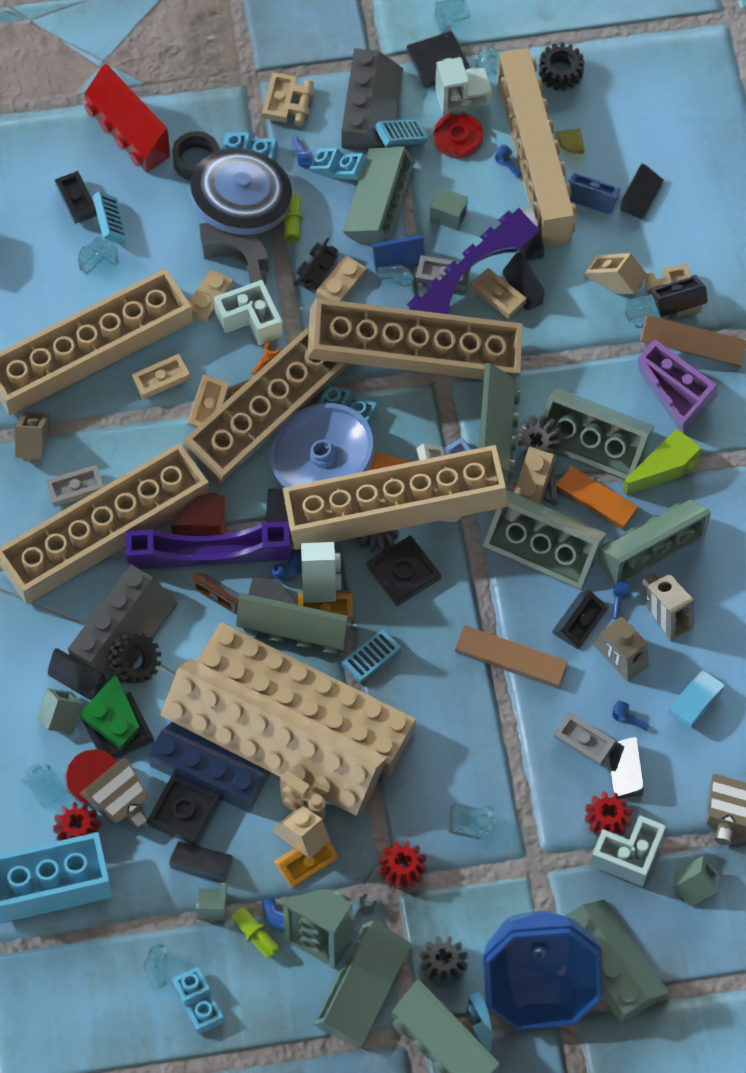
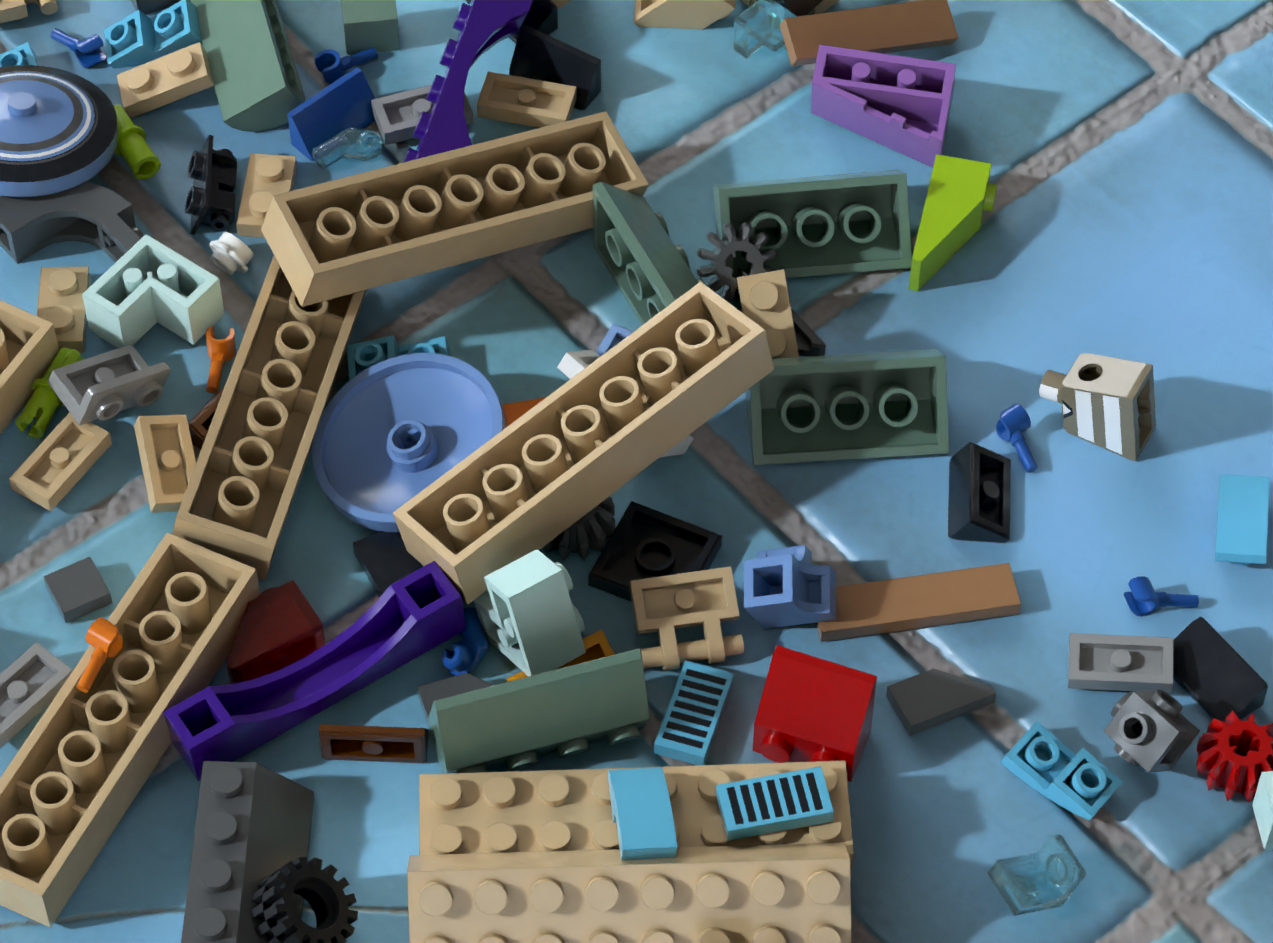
camera: 30 degrees left, 10 degrees down
orange tile [556,466,638,530] -> none
dark tan torso [593,617,649,682] -> none
sand green slope [598,500,711,585] -> none
none -> lime axle [15,347,84,439]
none -> dark grey tile [43,557,112,623]
none -> light grey bracket [48,344,171,426]
none -> orange hand [76,617,124,693]
none -> tan plate [117,42,214,118]
none -> white plate [209,232,254,275]
none -> blue hand [314,47,378,84]
none -> medium azure slope [608,767,678,860]
none -> tan plate [629,566,744,671]
none -> medium azure tile [715,766,834,841]
none -> medium blue brick [744,545,837,629]
none -> red slope [752,645,877,782]
none -> dark grey tile [886,668,996,736]
none -> medium azure slope [1000,721,1123,821]
none -> dark grey brick [1103,689,1200,772]

